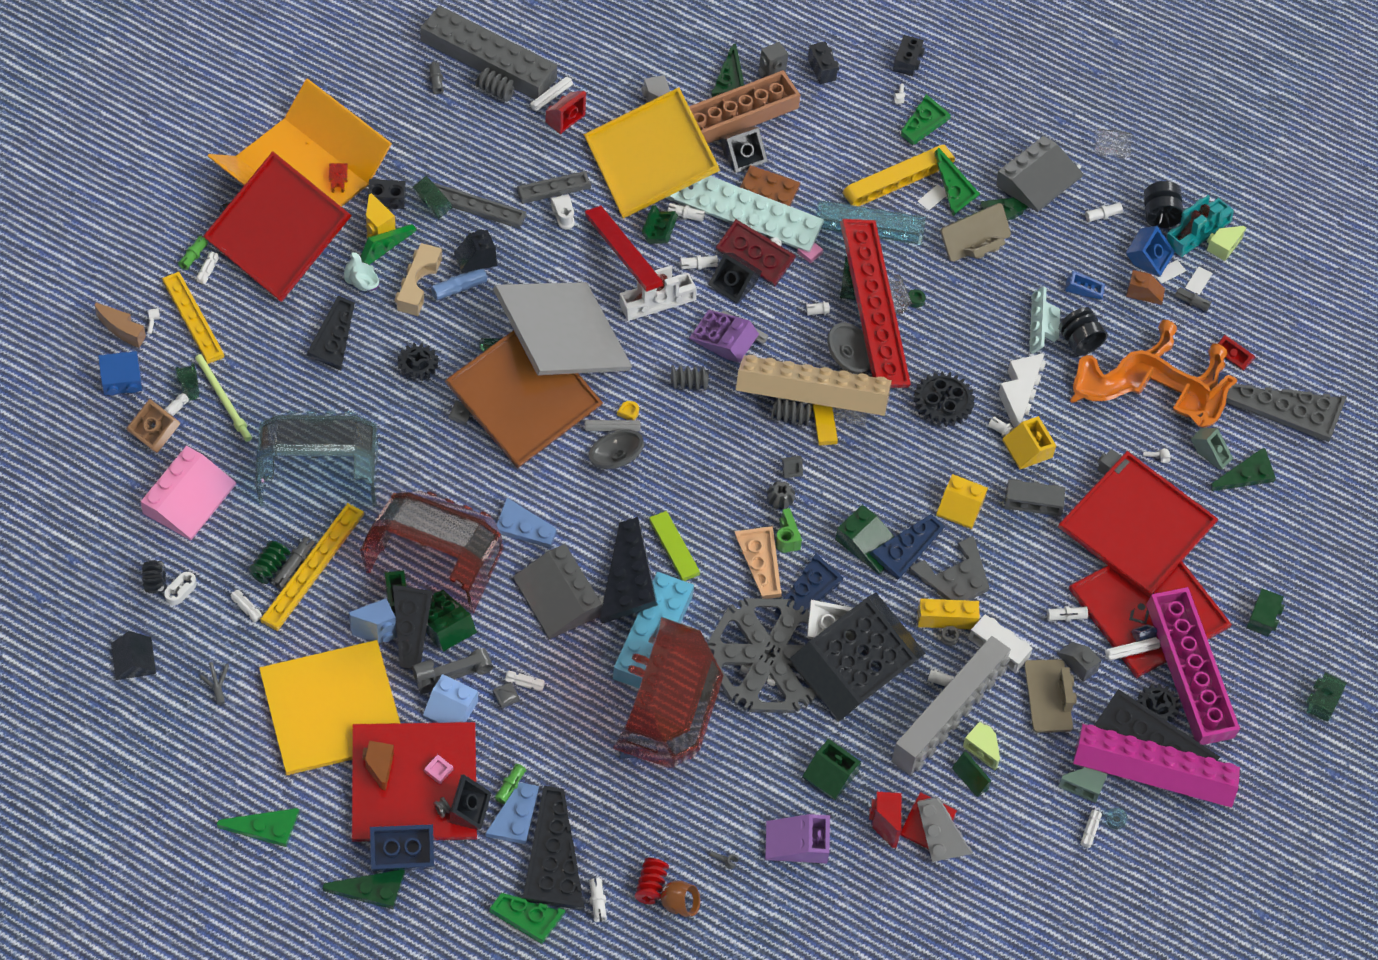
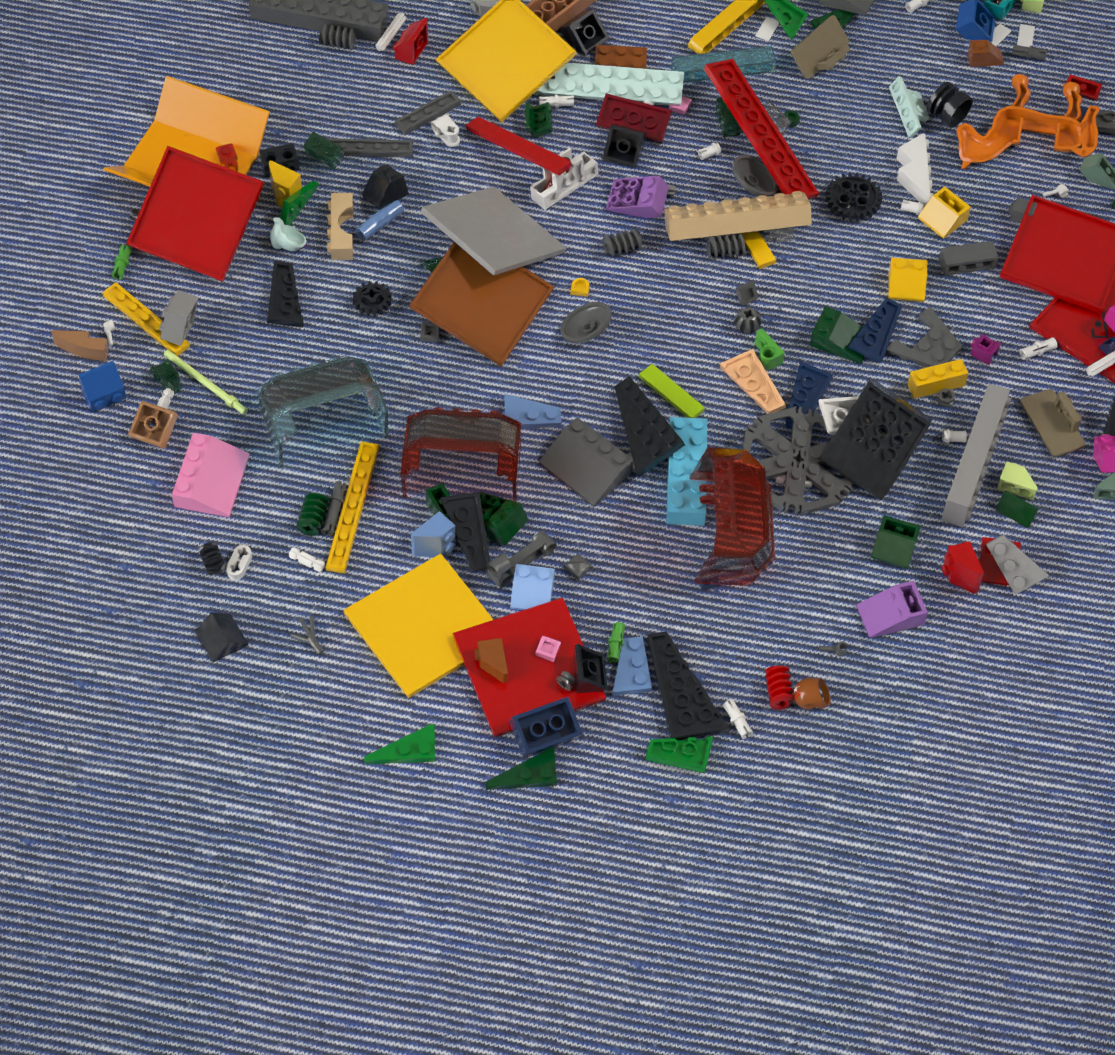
camera: 15 degrees left, 0 degrees up
white axle [196,252,219,284] -> none
dark grey axle [429,61,444,95] -> none
white axle [505,671,545,691] -> none
light grey axle [585,420,641,431] -> none
white pin [680,255,718,270] -> none
white brick [969,614,1033,673] -> none
dark grey slope [1057,642,1102,682] -> none
blue slope [1064,271,1105,300] -> none
none -> light grey brick [159,290,199,346]
none -> magenta window [970,334,1001,365]

